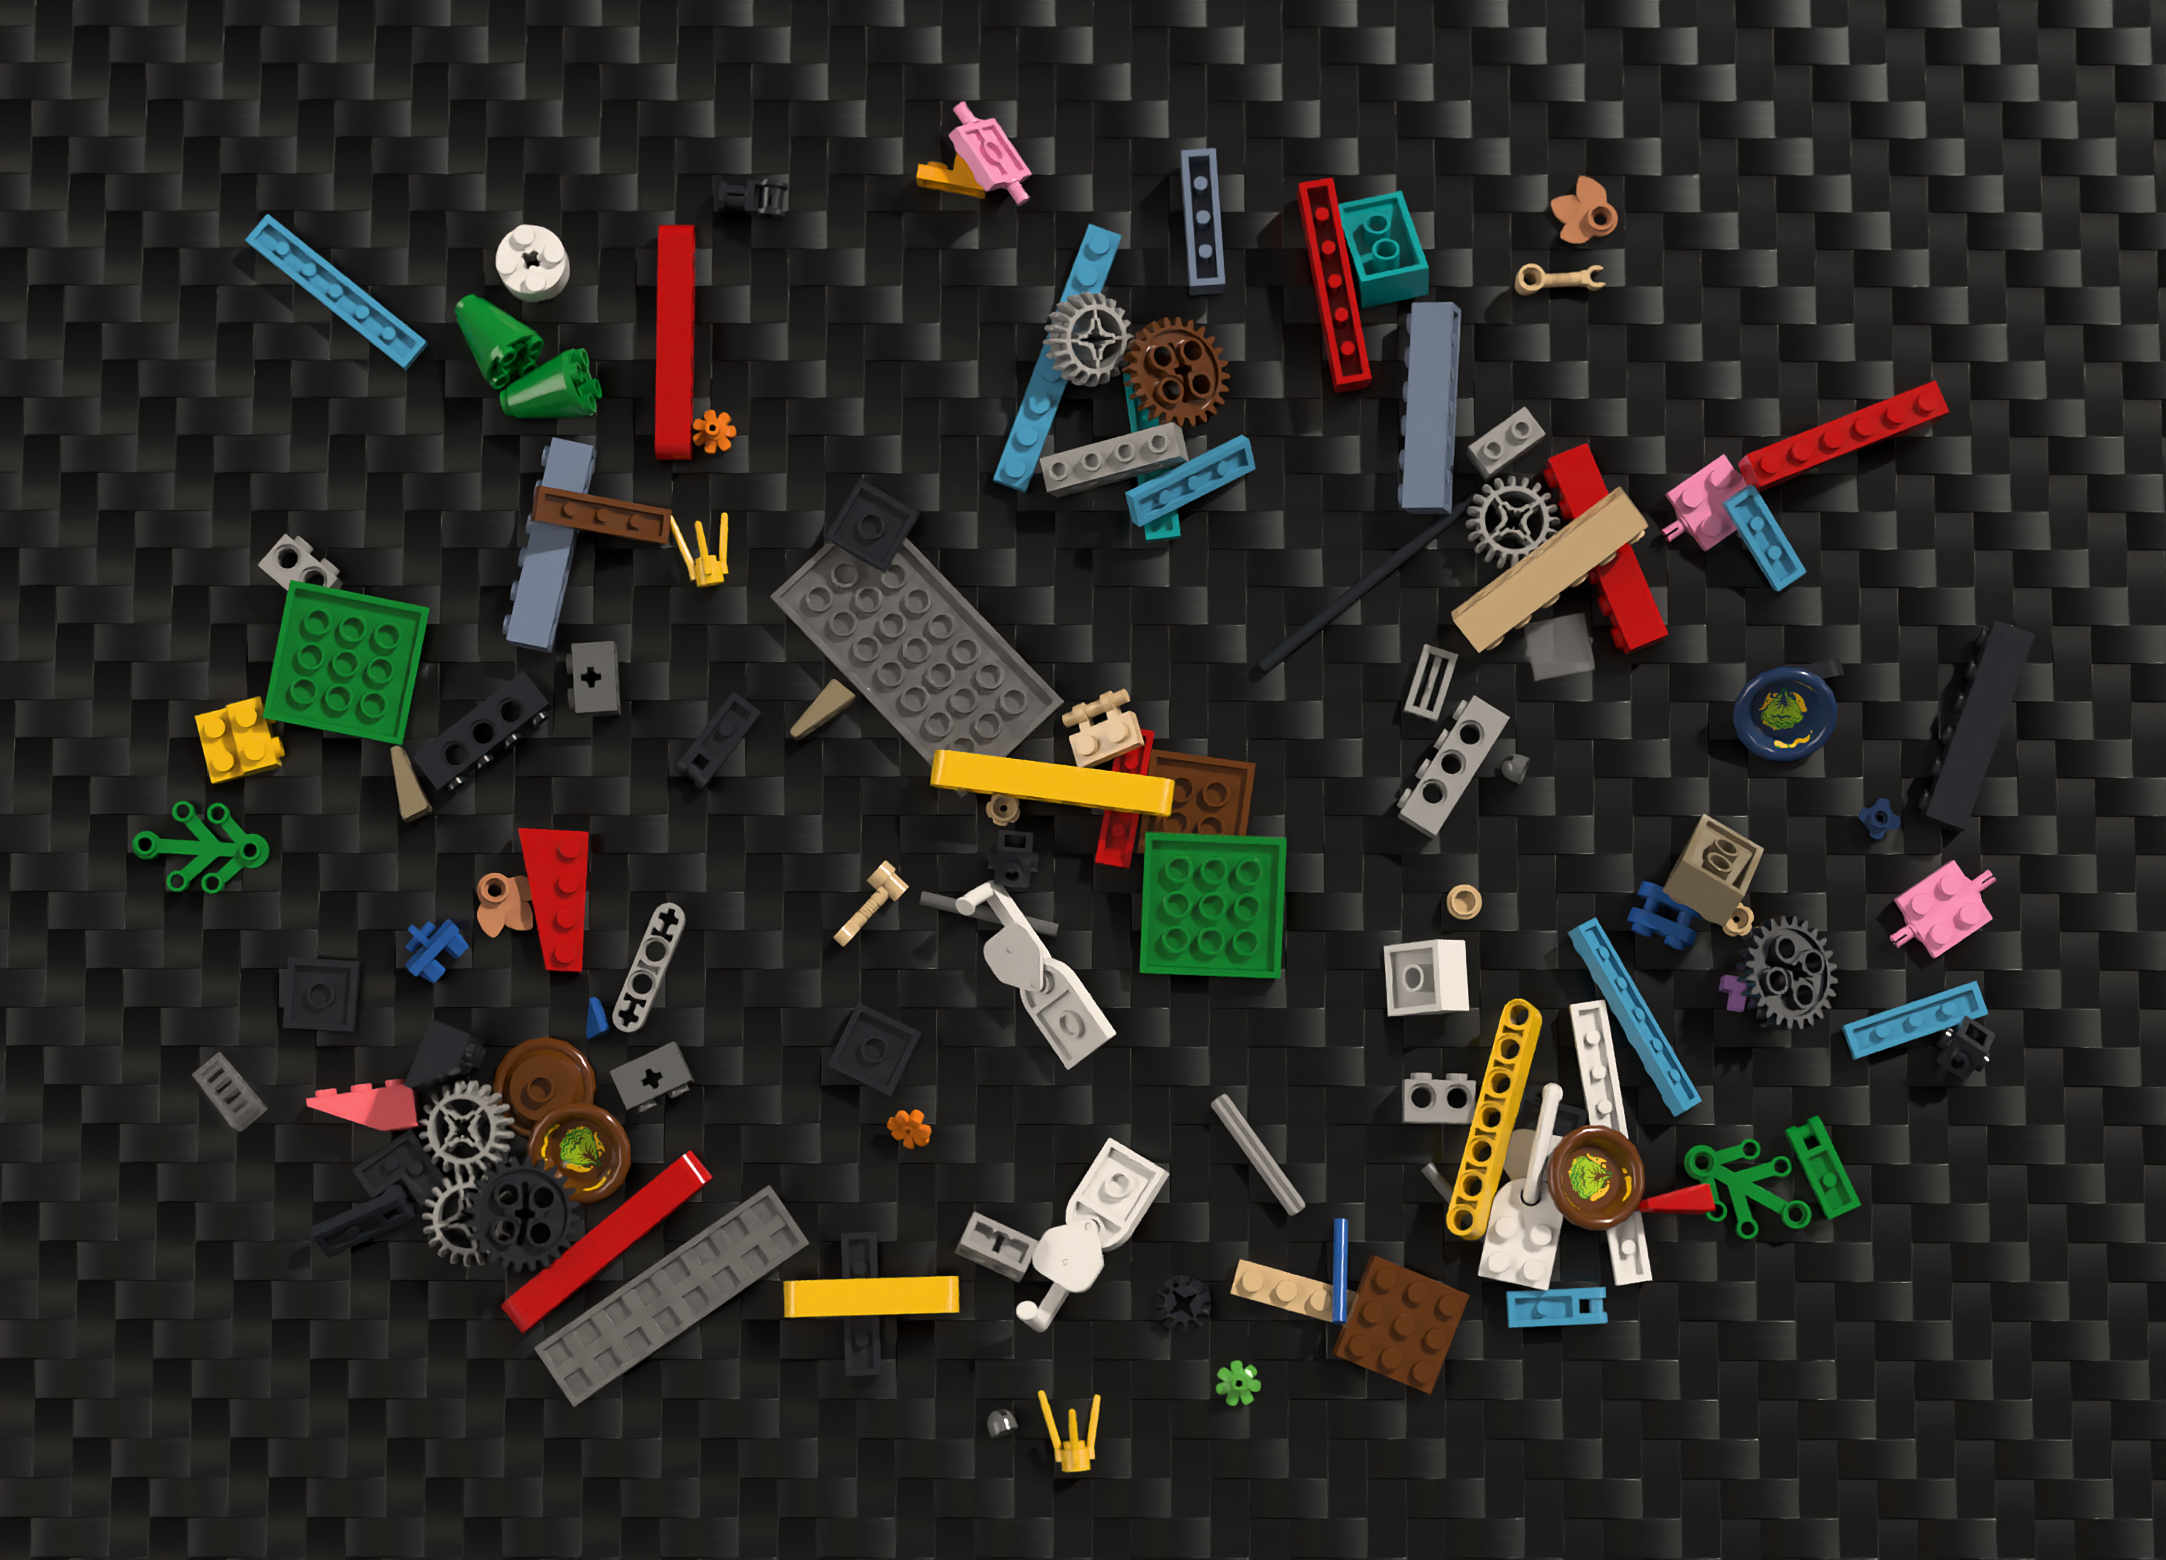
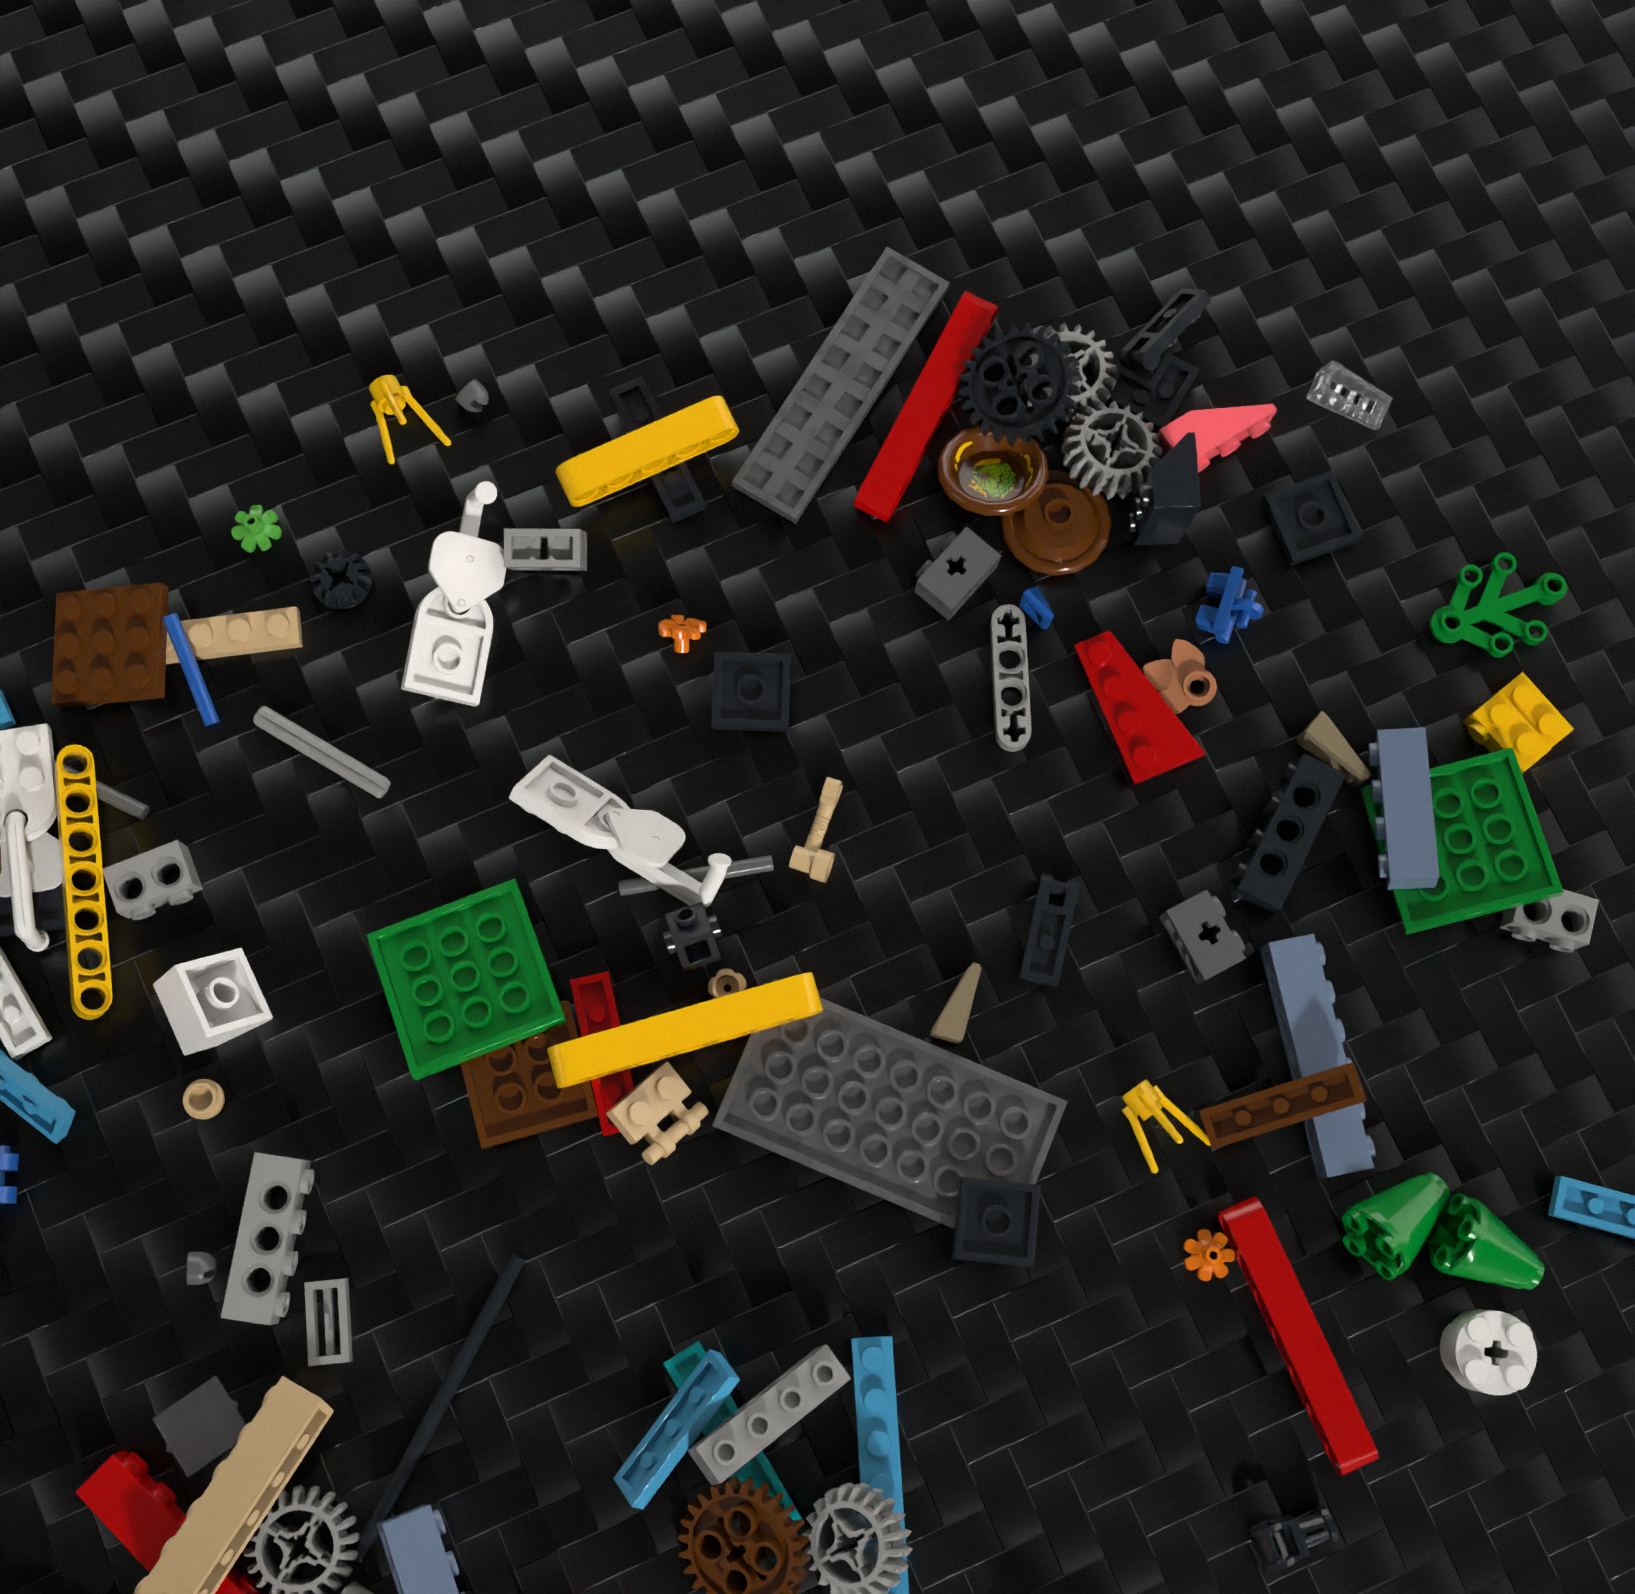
camera: 150 degrees right, 5 degrees down
none -> sand blue brick [1368,727,1439,890]

